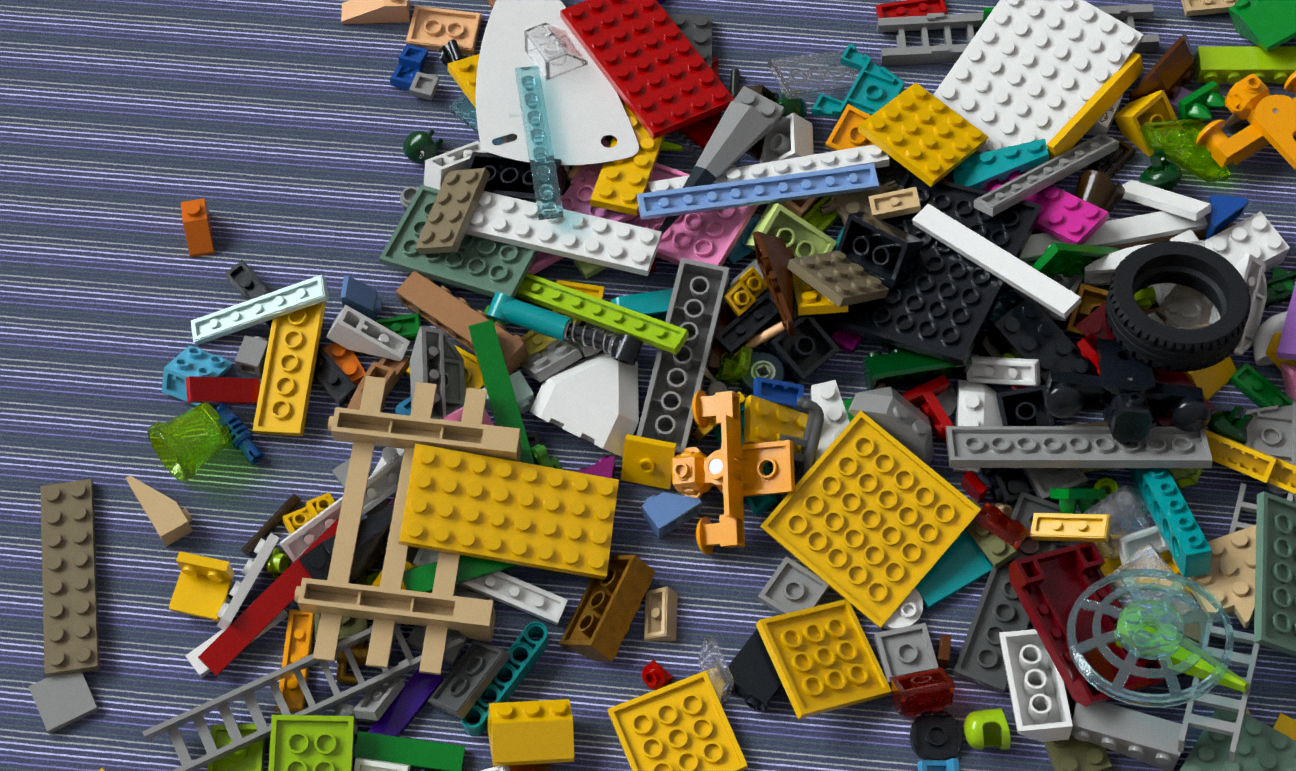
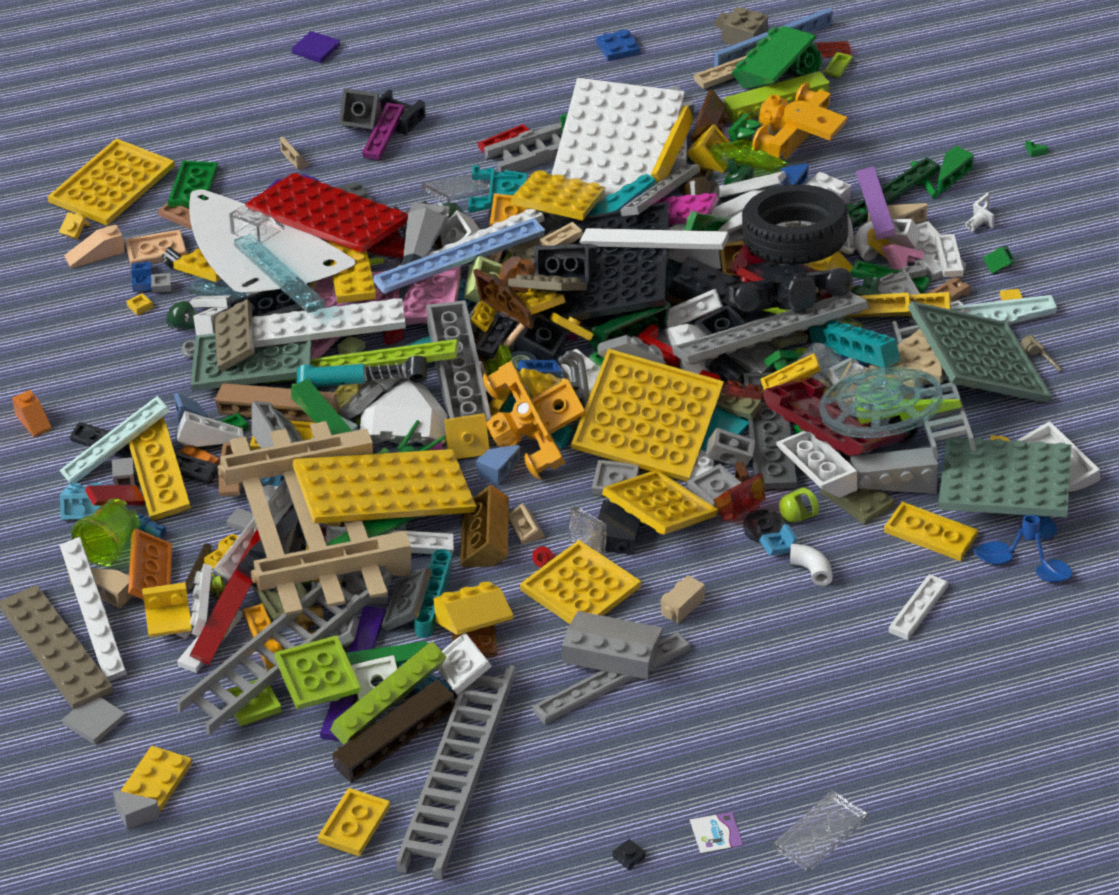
camera: 25 degrees left, 20 degrees down
none -> white plate [60,537,127,681]
none -> yellow tile [126,293,154,316]
none -> orange tile [128,528,172,600]
none -> white tile [190,295,234,307]
none -> green plant [397,420,446,453]
none -> dark orange tile [499,257,535,293]
none -> yellow plate [550,312,593,340]
none -> light grey brick [706,428,755,467]

